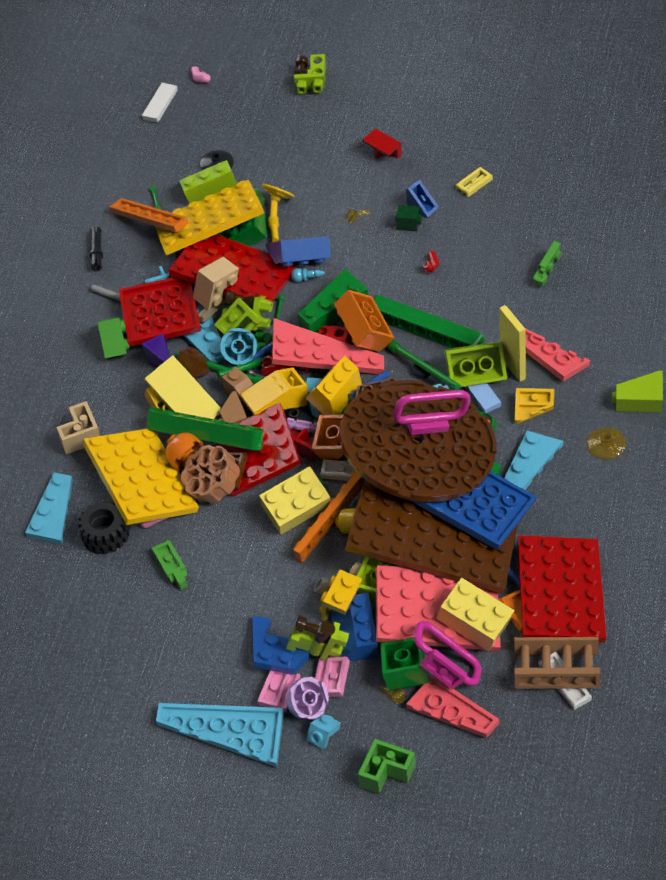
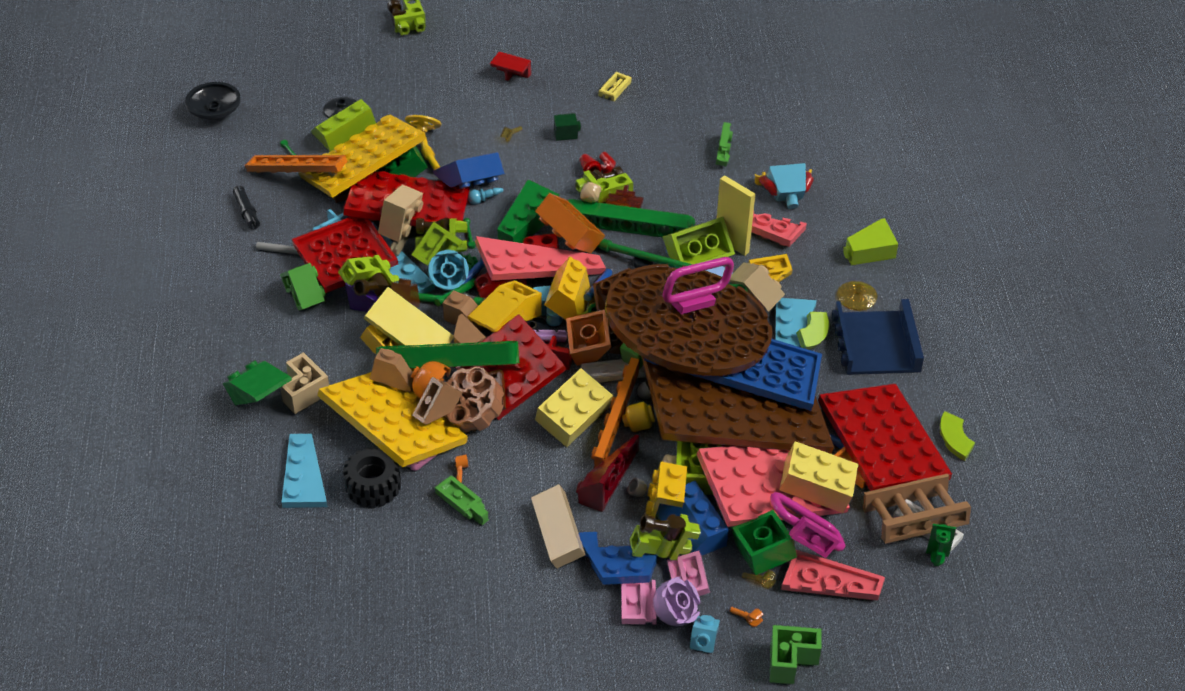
camera: 25 degrees left, 5 degrees down
white tile [142,83,178,123] -> none
medium azure wing [156,703,284,767] -> none
bright pink arm [191,66,210,83] -> none
blue slope [406,179,439,218] -> none
none -> black dish [185,82,241,120]
none -> green slope [222,360,292,405]
none -> lime hips [338,255,399,296]
none -> medium nougat slope [370,348,414,393]
none -> medium nougat slope [412,377,462,425]
none -> orange hand [455,455,469,483]
none -> tan piece [531,484,585,568]
none -> lime hips [576,166,633,203]
none -> dark red wedge [576,435,639,512]
none -> red cone [579,154,601,172]
none -> tan piece [580,182,601,203]
none -> clear red hips [606,185,644,208]
none -> tan brick [729,262,785,311]
none -> orange hand [730,607,763,627]
none -> medium azure torso [754,163,814,209]
none -> lime tile [796,312,829,350]
none -> dark blue panel [832,299,924,375]
none -> green hinge [926,524,956,566]
none -> lime tile [939,411,975,461]

